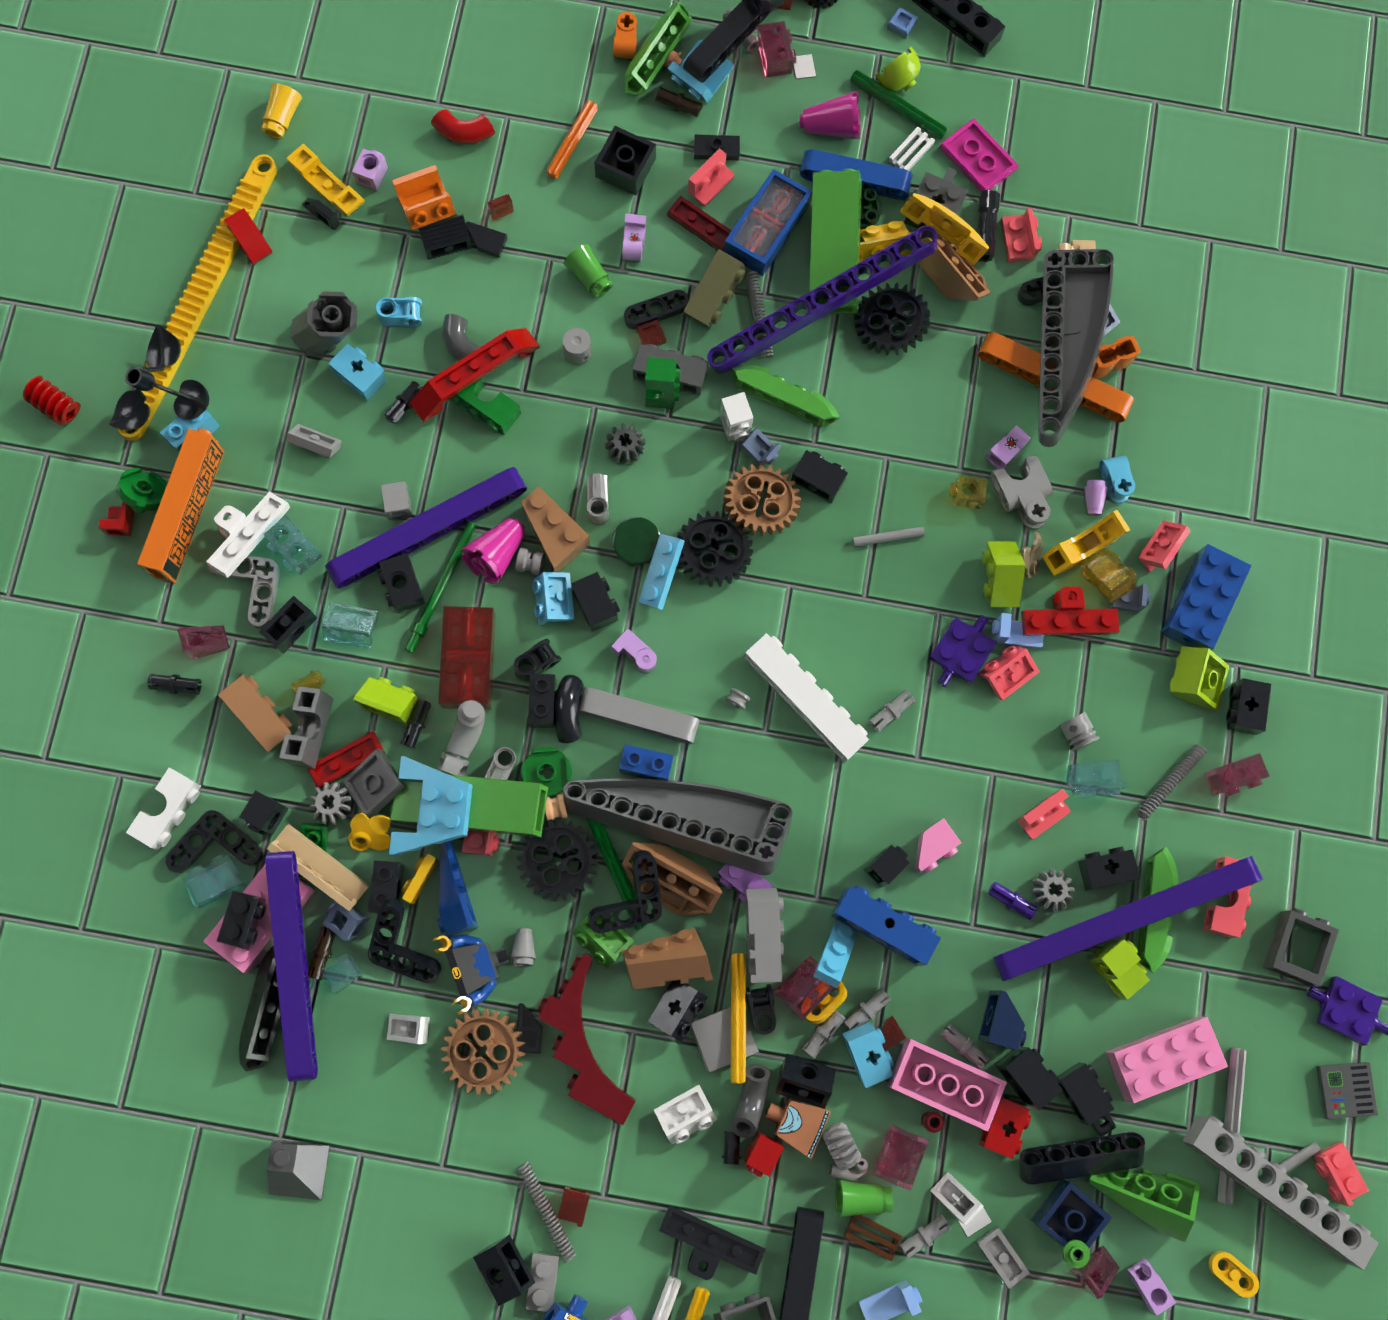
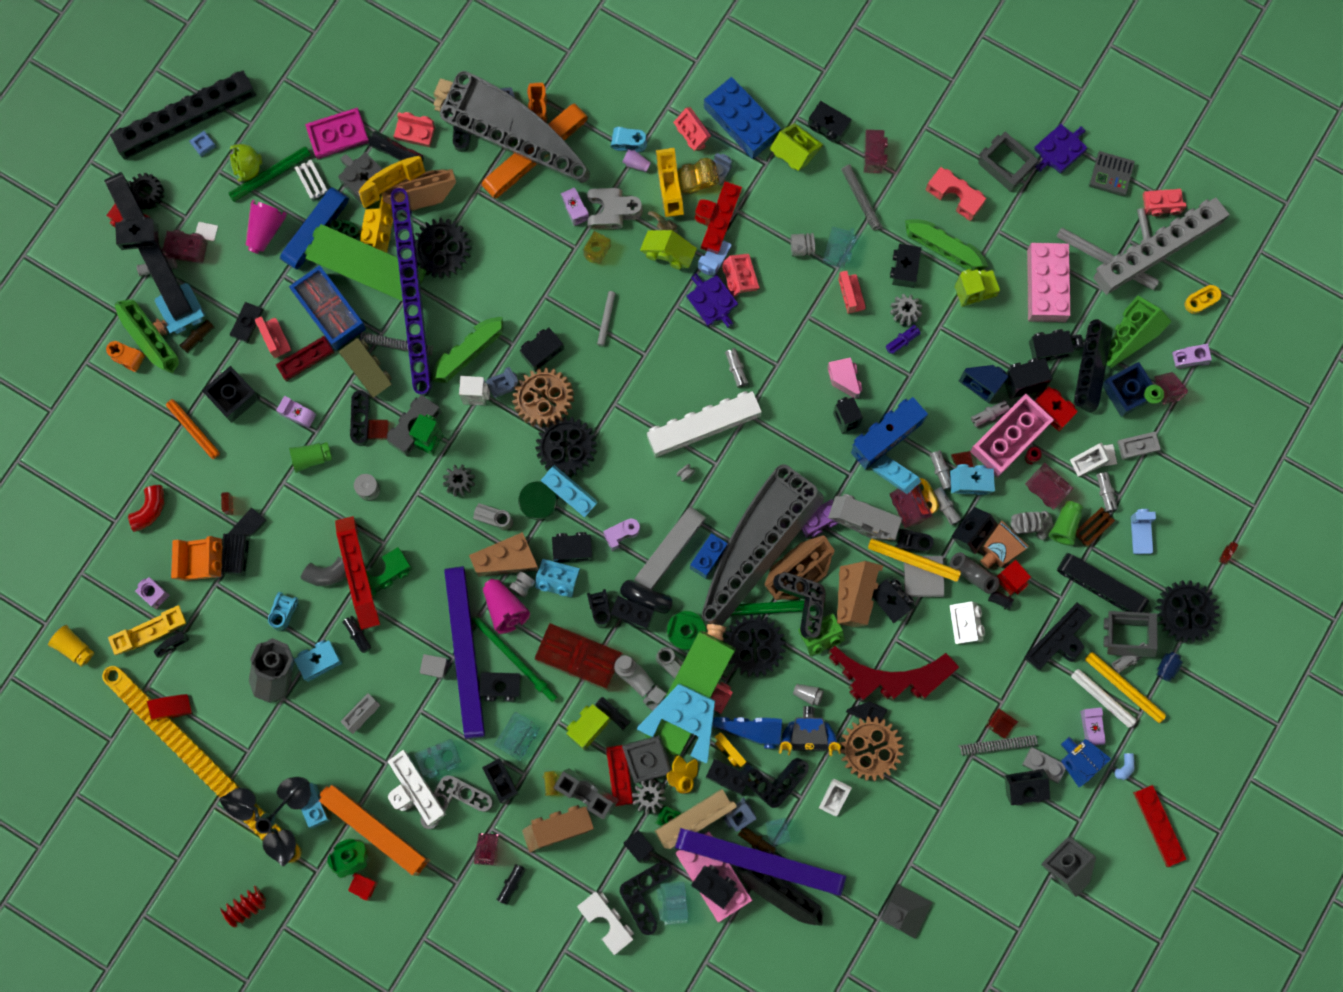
camera: 60 degrees left, 0 degrees up
dark purple beam [993,856,1263,981] -> none

